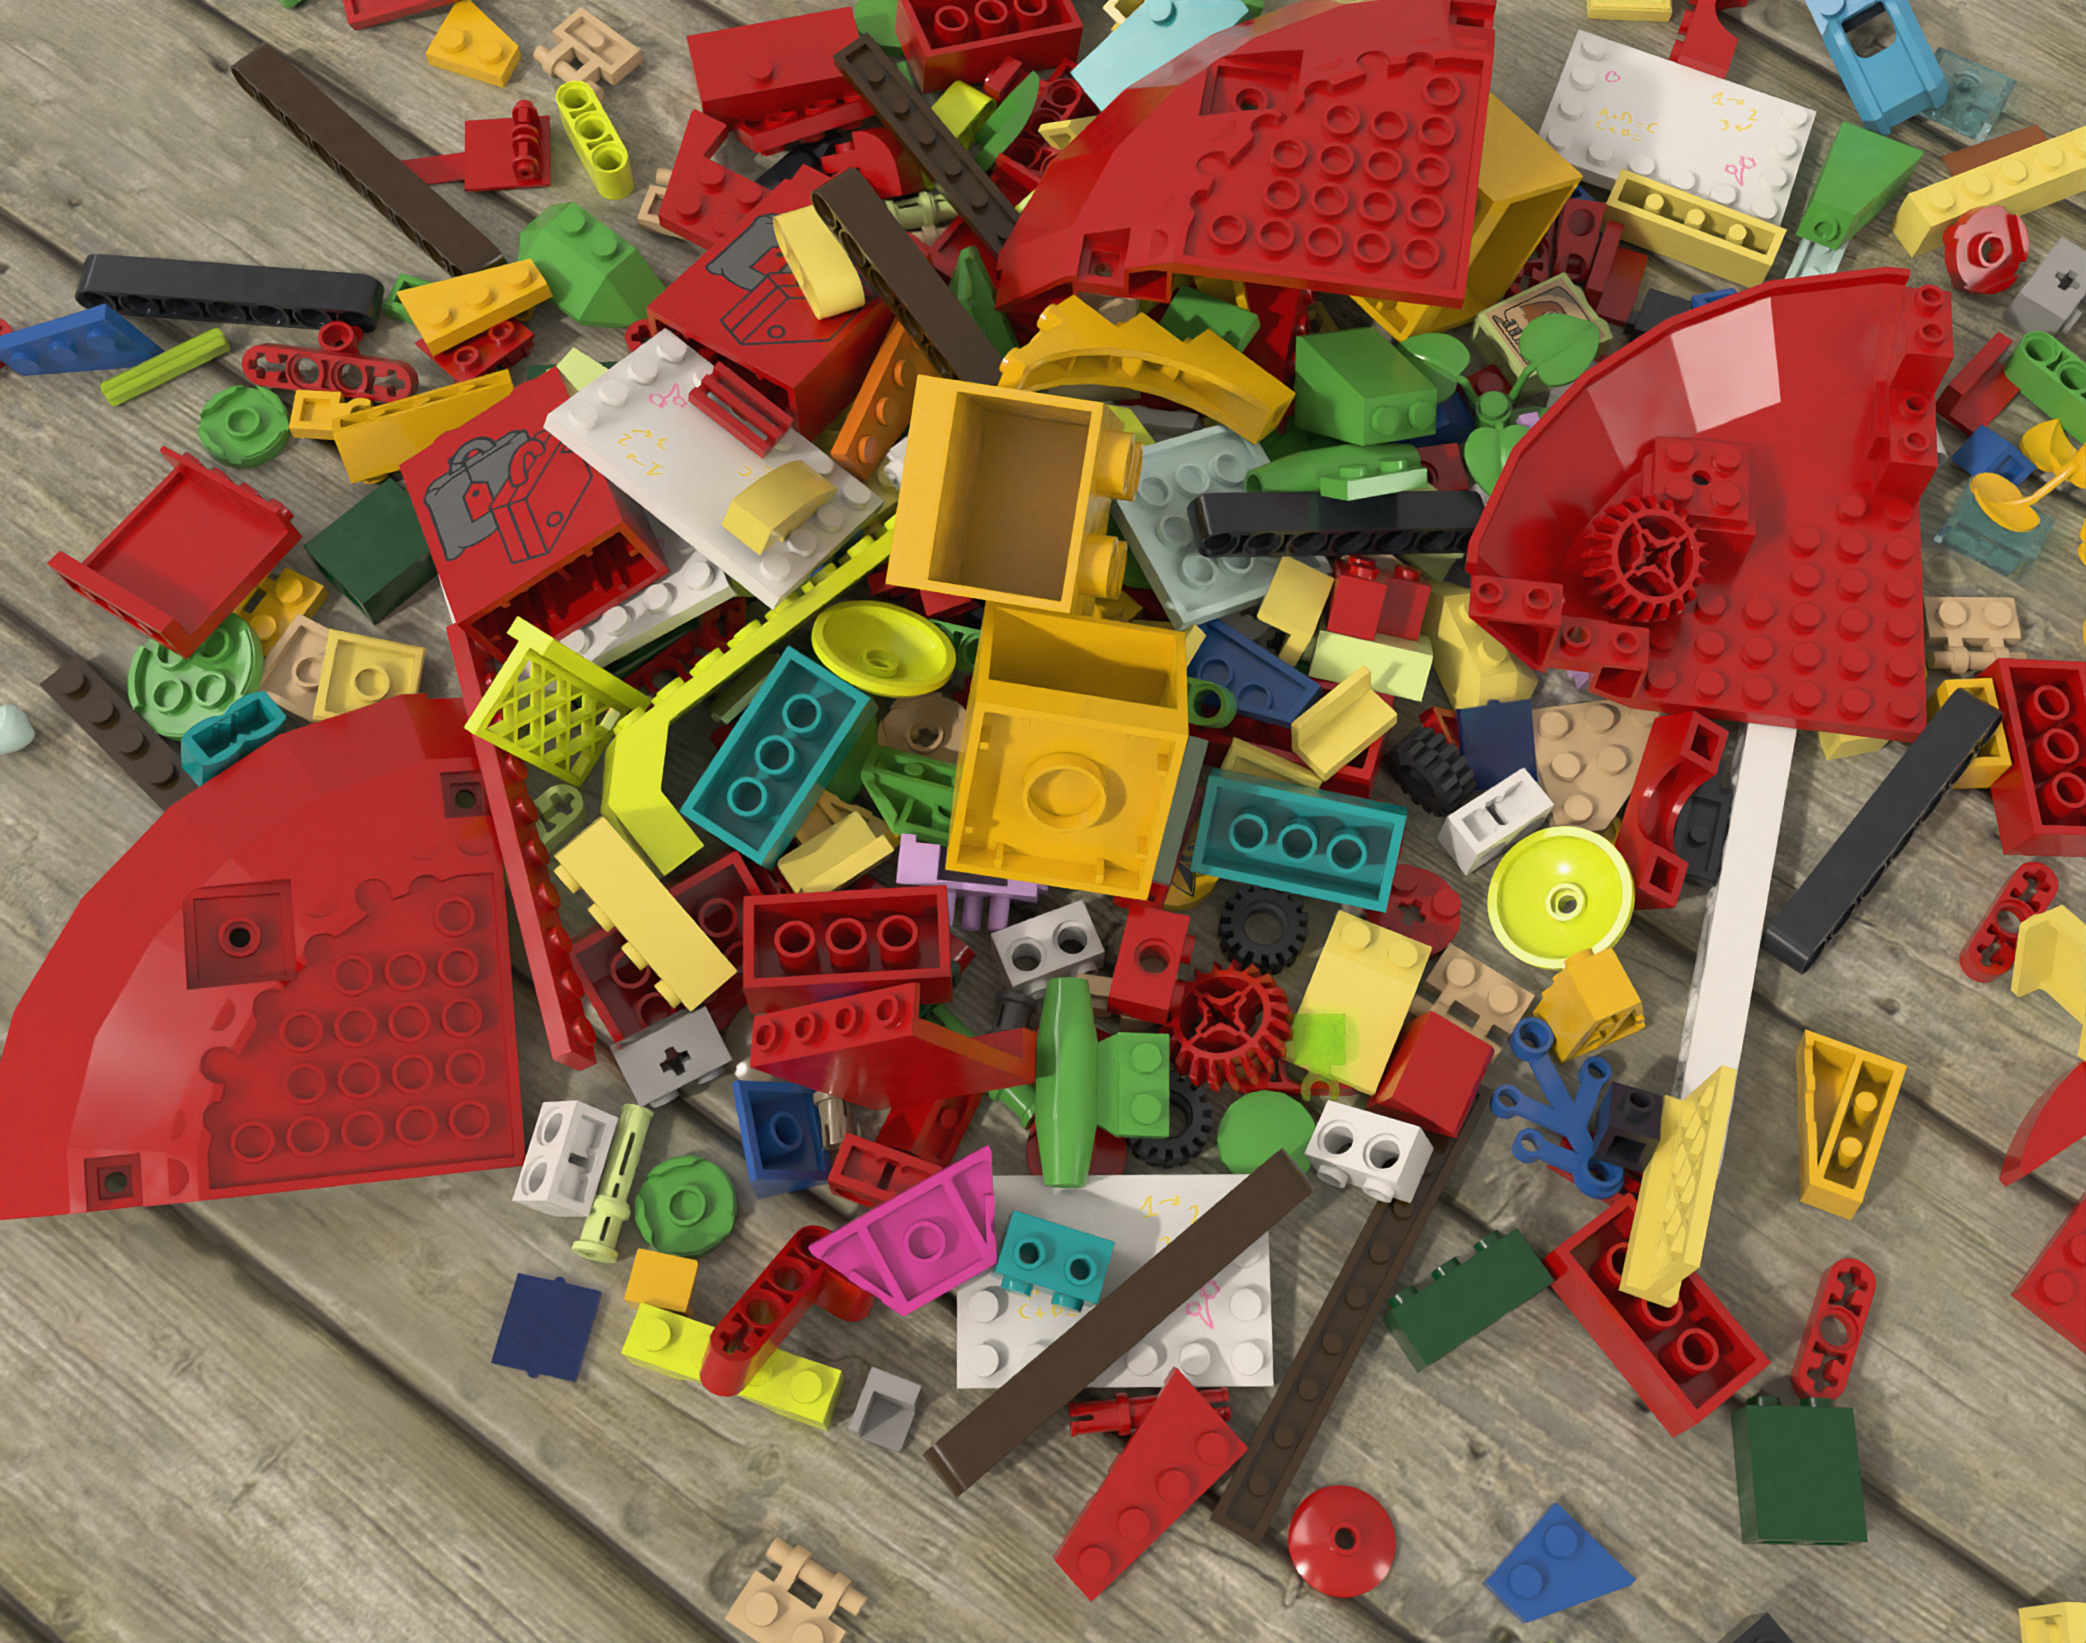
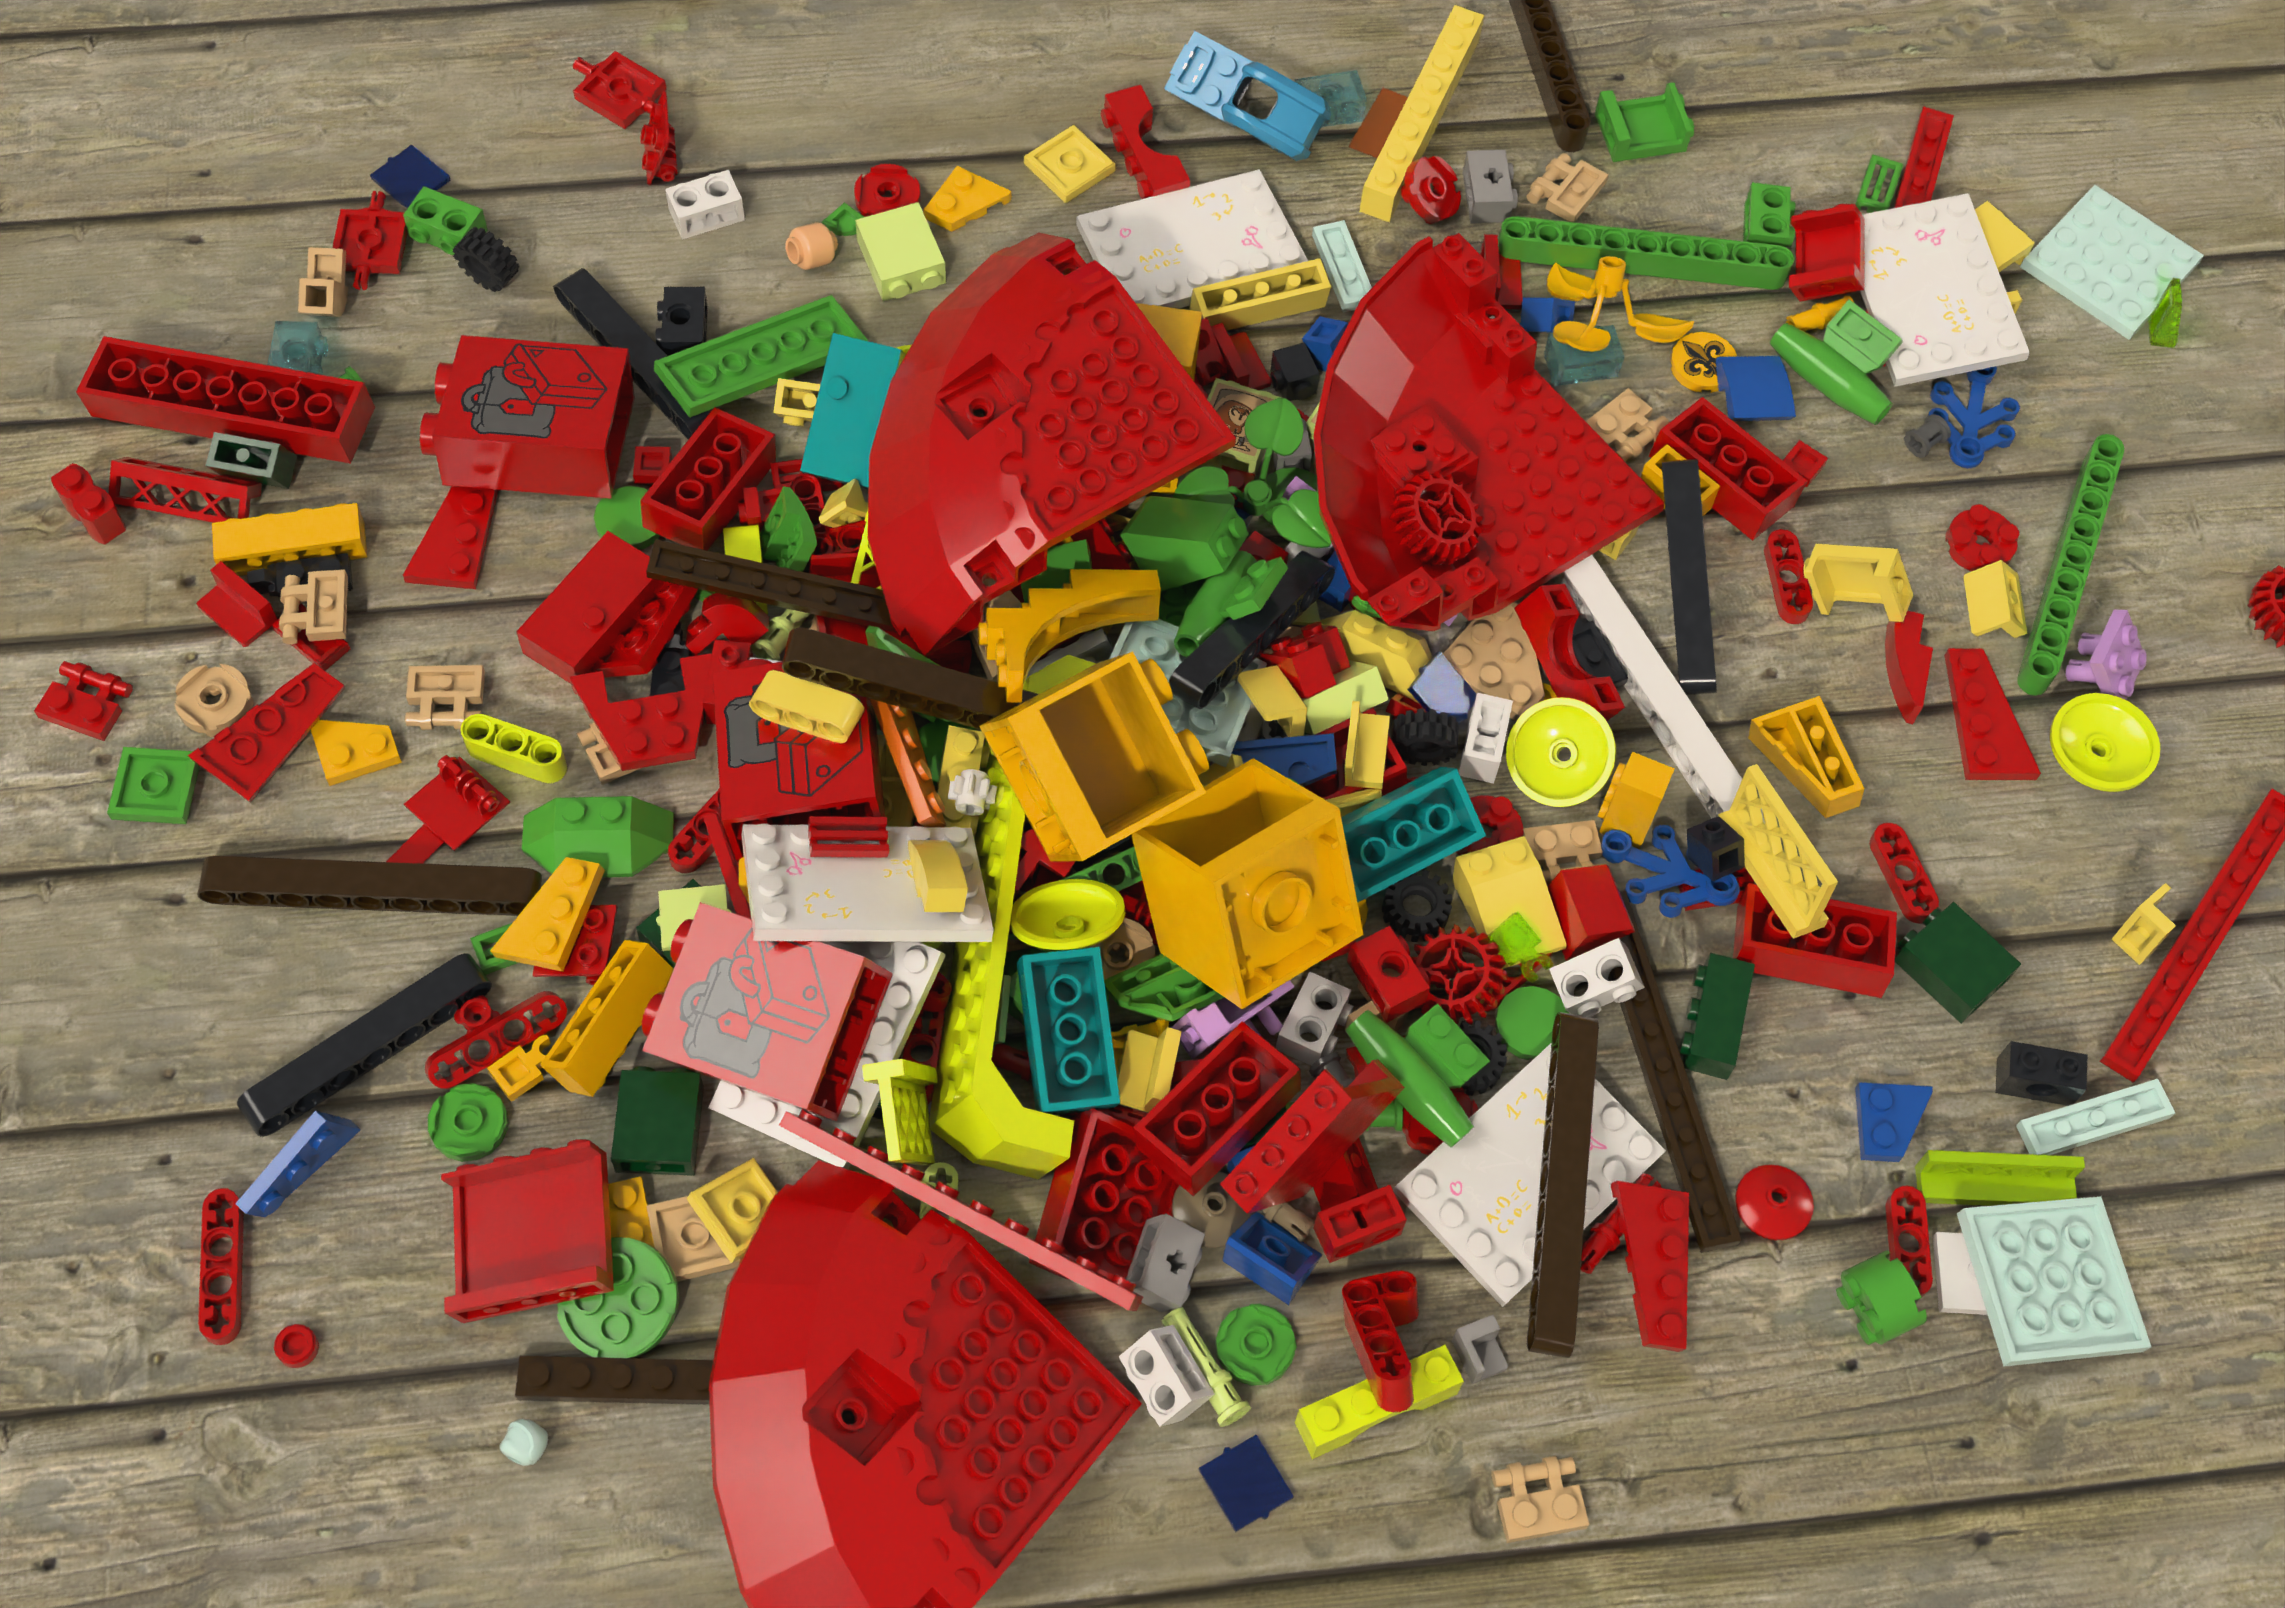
camera: 45 degrees left, 5 degrees down
lime axle [100,327,230,406] -> none
teal brick [181,691,286,787] -> none
light yellow brick [553,816,737,1011] -> none
yellow panel [624,1248,699,1319] -> none
dark pink wing [808,1144,997,1317] -> none
teal brick [991,1210,1115,1313] -> none
bright green slope [1796,121,1924,251] -> none

